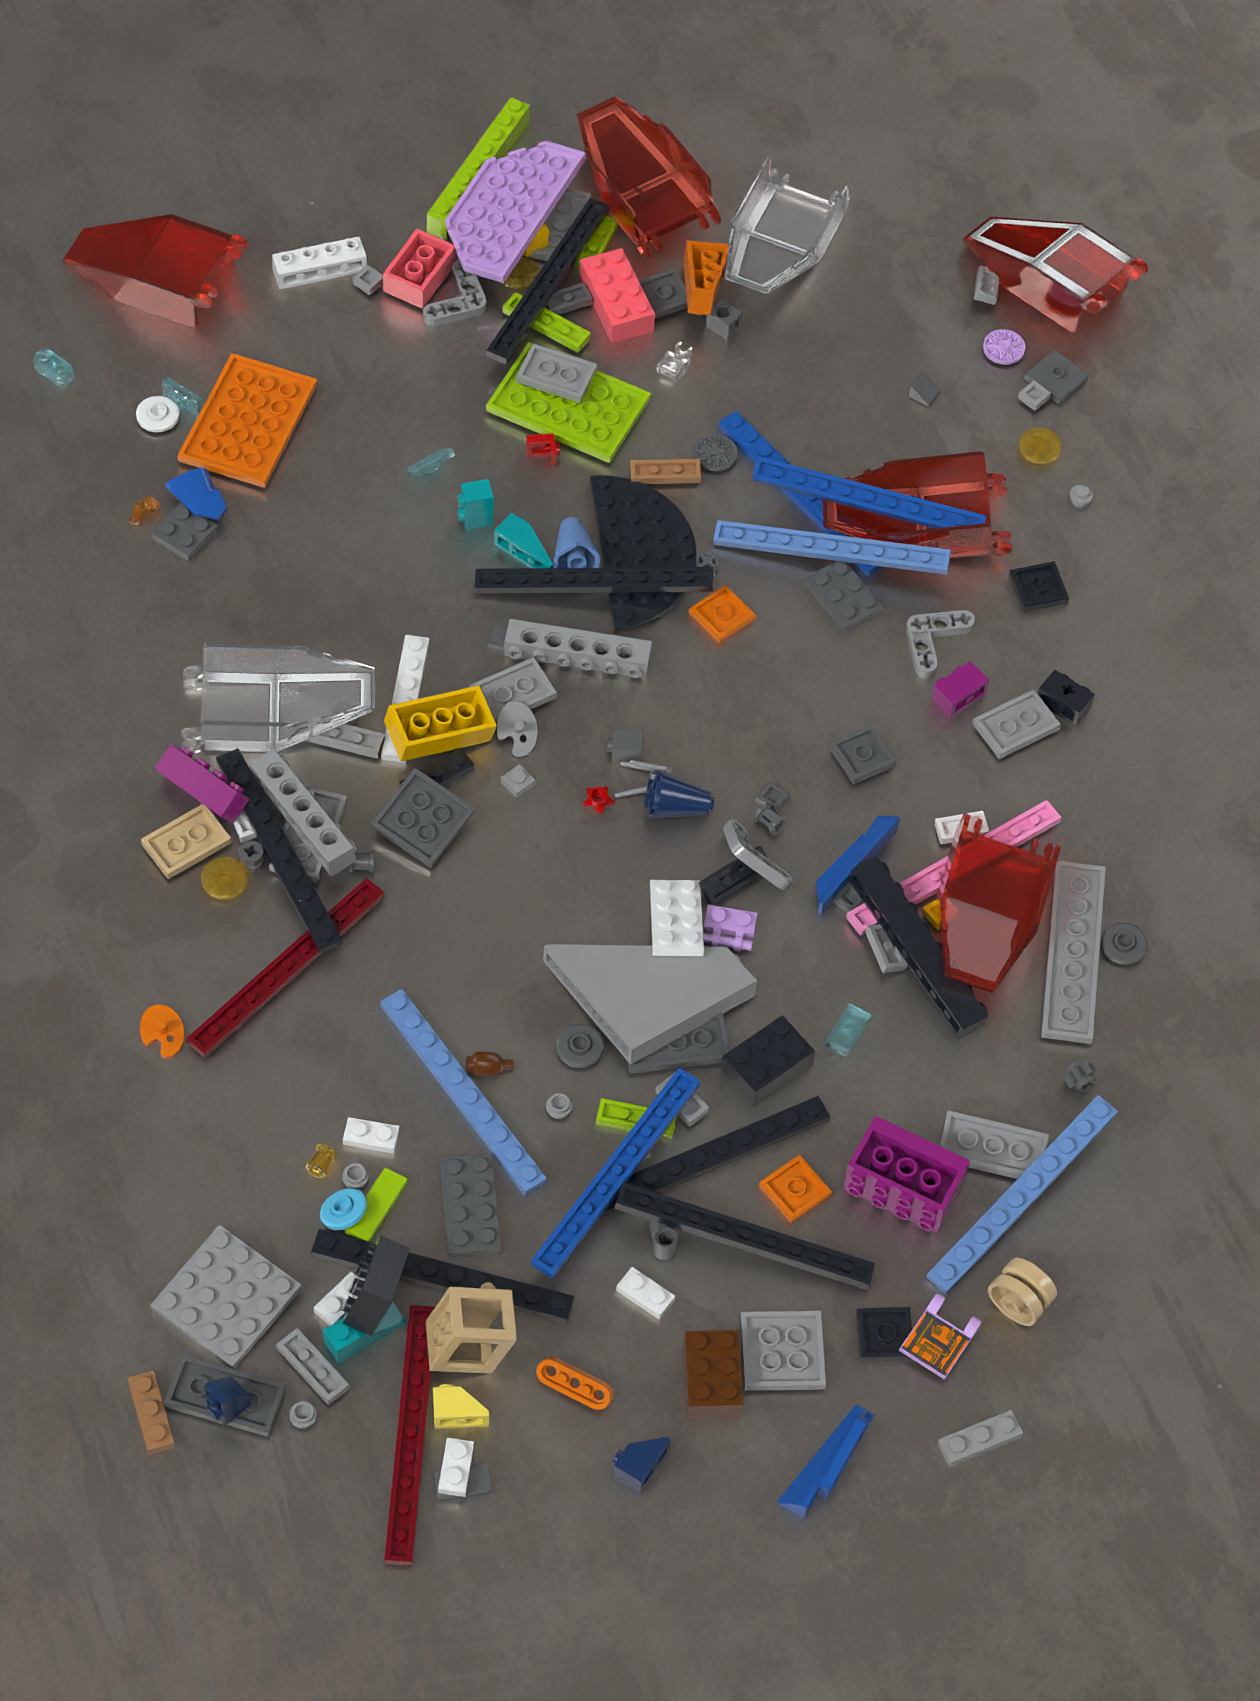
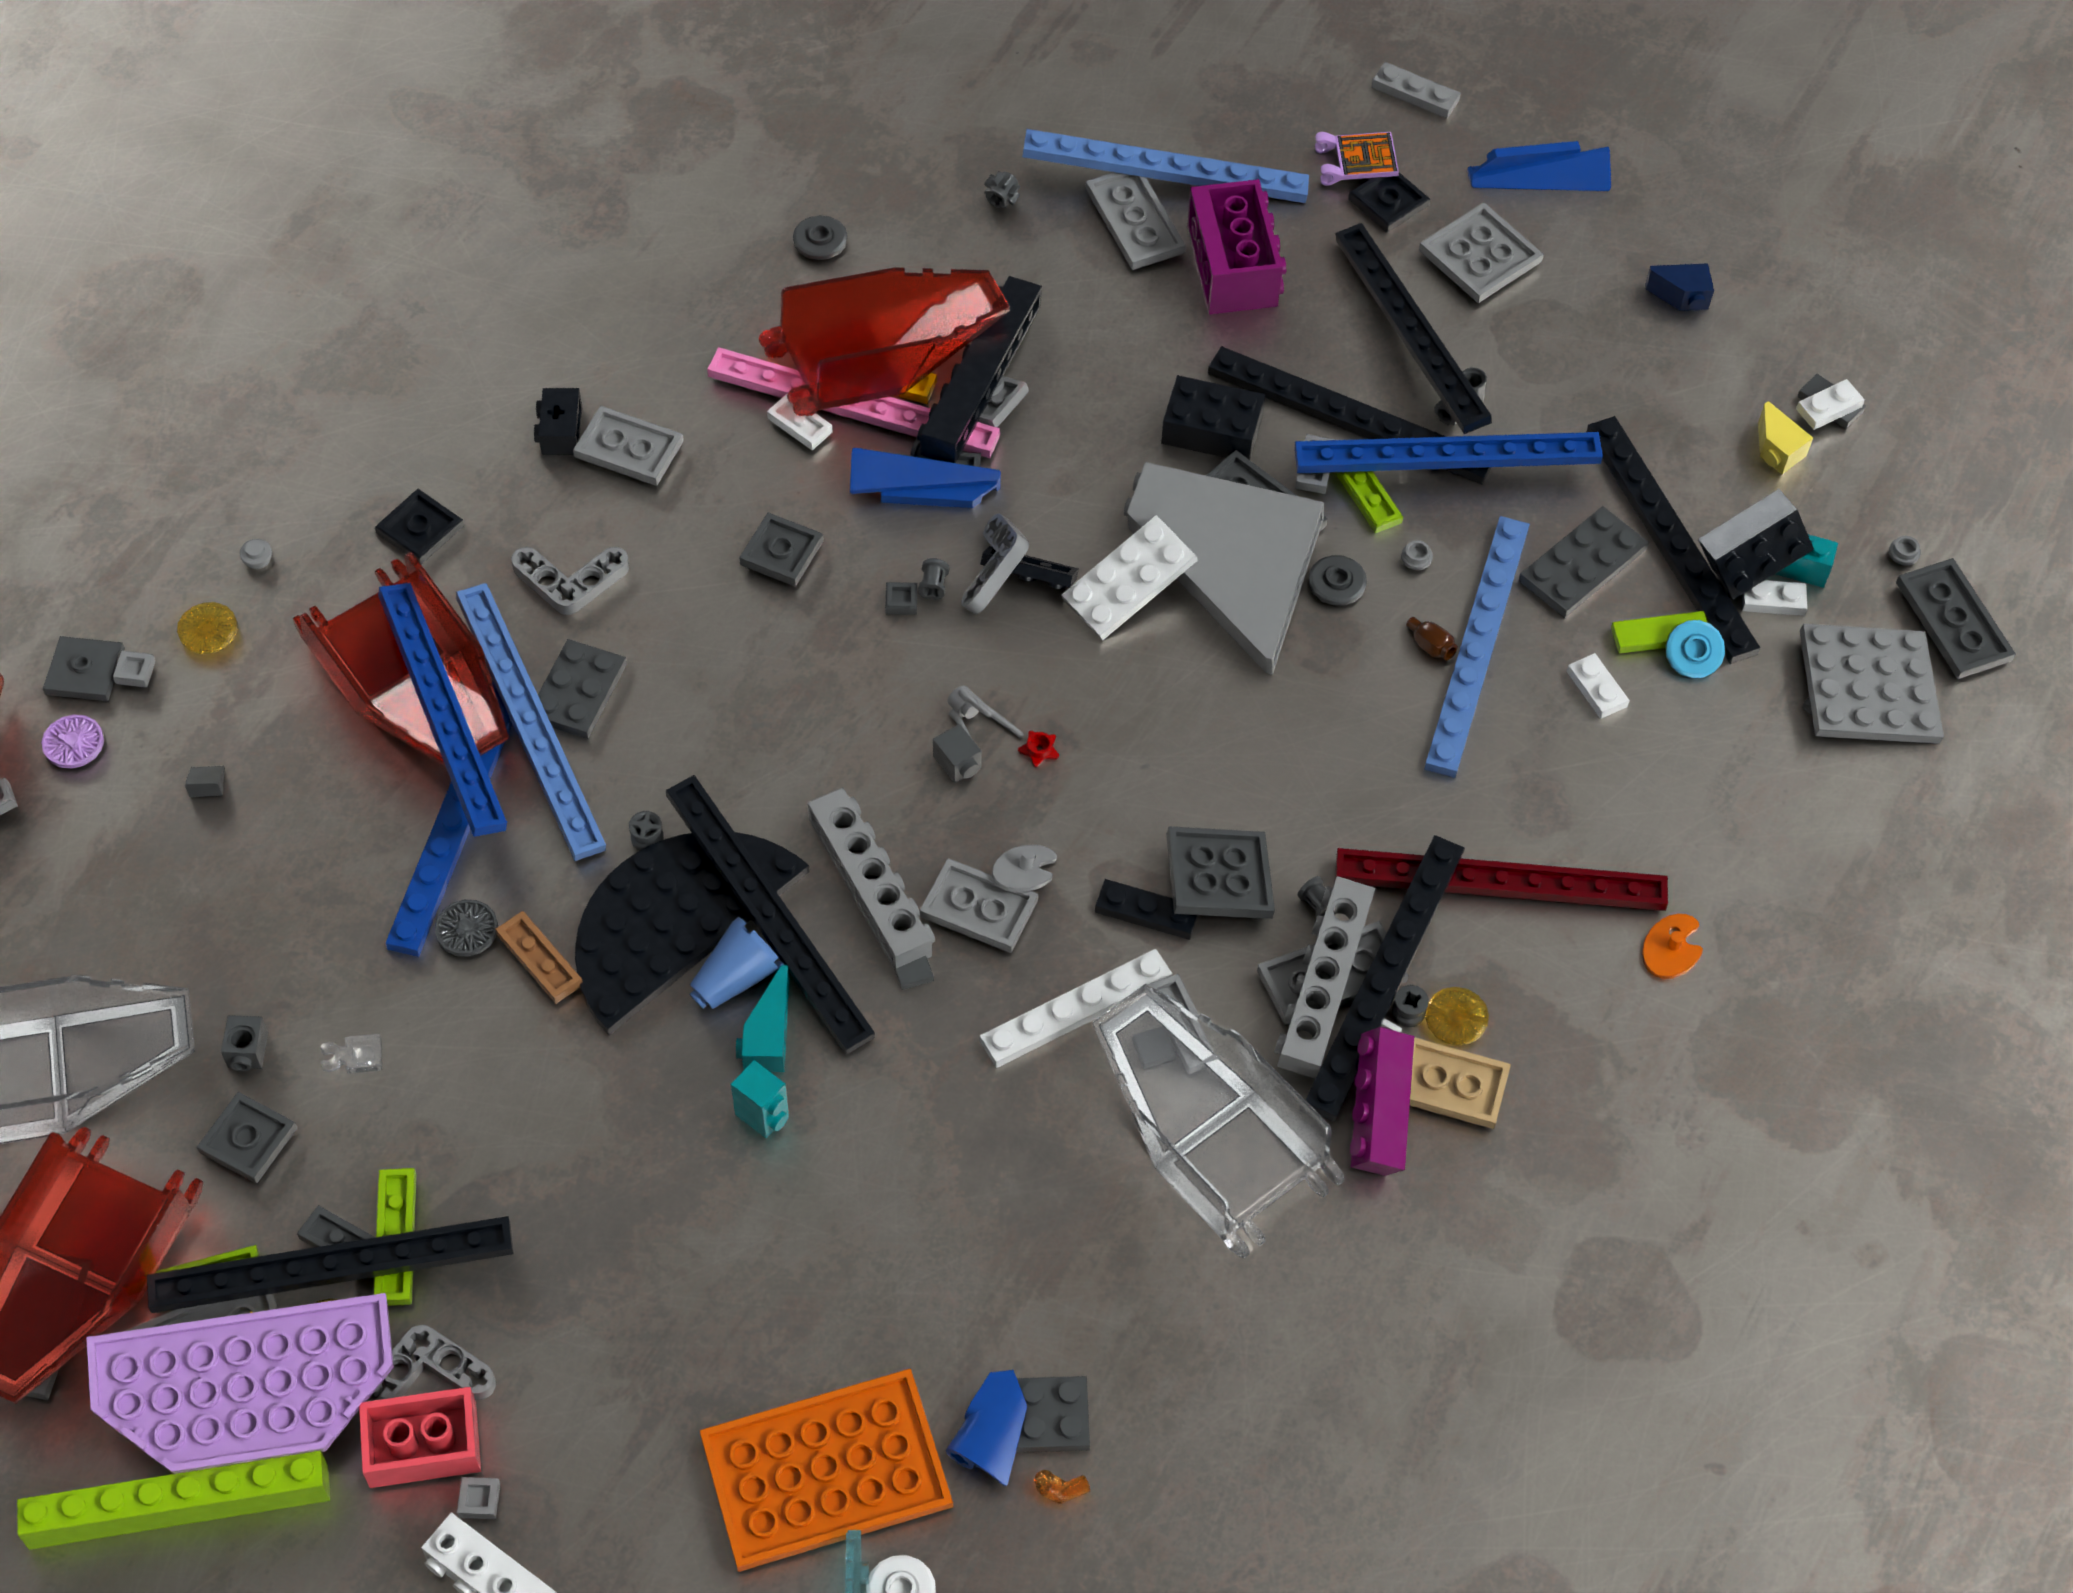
camera: 125 degrees left, 0 degrees up
medium nougat plate [127,1370,175,1455] -> none
dark blue slope [204,1376,250,1426] -> none
light grey plate [276,1328,349,1405] -> none
clear yellow bush [305,1144,337,1179] -> none
light grey plate [342,1163,369,1189] -> none
yellow brick [384,686,497,762] -> none
dark red plate [384,1305,435,1566] -> none
clear light blue plate [405,447,455,478] -> none
tan piece [426,1282,517,1374] -> none
lime plate [486,342,651,463] -> none
light grey plate [501,764,535,798] -> none
light grey plate [516,343,597,403] -> none
red bracket [526,433,560,465] -> none
orange plate [536,1356,613,1410] -> none
coral brick [579,248,655,343] -> none
white plate [616,1267,675,1320] -> none
dark blue cone [644,770,714,819] -> none
orange wedge [683,240,731,315] -> none
reddish brown brick [683,1330,743,1419] -> none
orange tile [689,584,756,644] -> none
lavender plate [703,905,757,952] -> none
orange tile [759,1154,833,1224] -> none
clear light blue plate [825,1003,872,1057] -> none
magenta brick [932,661,990,718] -> none
tan wheel [988,1258,1057,1326] -> none
light grey plate [1041,860,1106,1044] -> none

